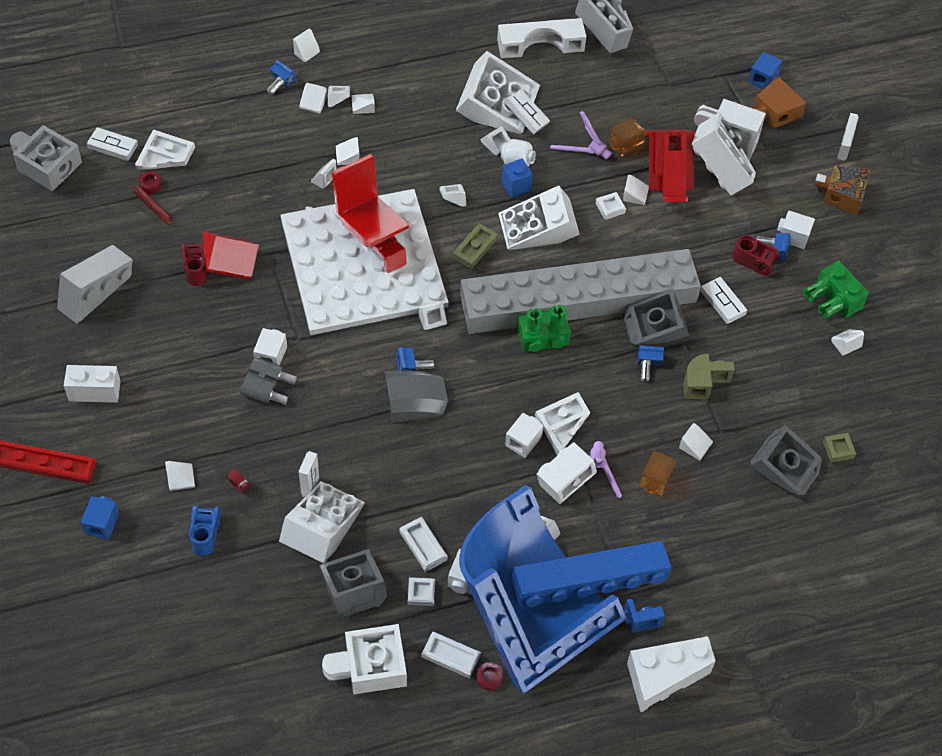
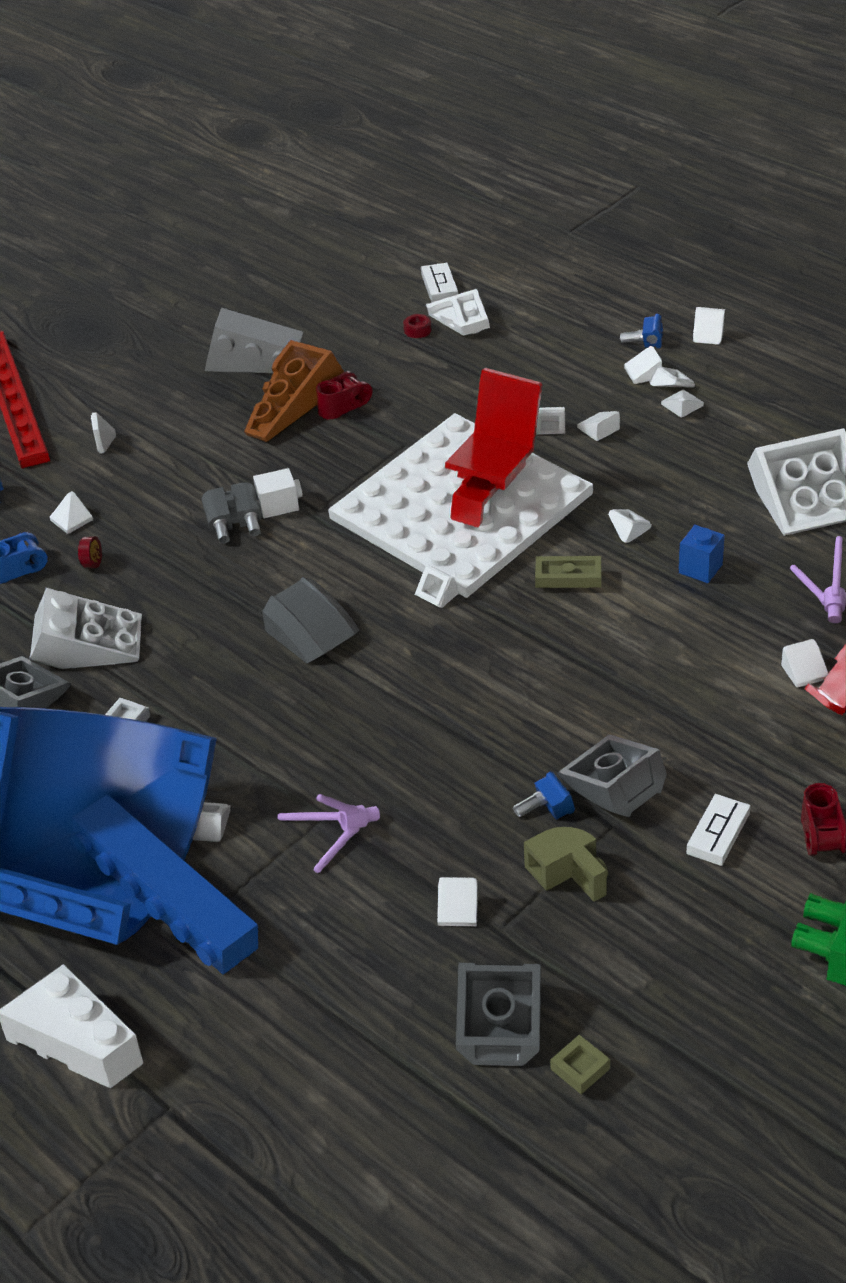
camera: 65 degrees right, 15 degrees down
light grey brick [10,125,82,191] -> none
white brick [64,365,121,402] -> none
red piece [131,185,175,225] -> none
slope [202,231,259,279] -> none
white tile [299,451,319,497] -> none
blue piece [396,347,434,371] -> none
light grey brick [460,249,701,334] -> none
white slope [480,126,511,155] -> none
white slope [499,186,580,250] -> none
white head [501,139,536,167] -> none
white tile [504,89,550,134] -> none
white brick [505,413,543,458] -> none
green brick [517,305,571,352] -> none
white wing [535,392,590,455] -> none
white brick [537,442,597,504] -> none
white tile [595,192,626,220] -> none
blue bracket [623,599,665,633] -> none
clear orange brick [639,451,677,496] -> none
white slope [831,329,864,356] -> none
none -> white slope [91,412,116,454]
none -> dark orange wedge [244,340,344,442]

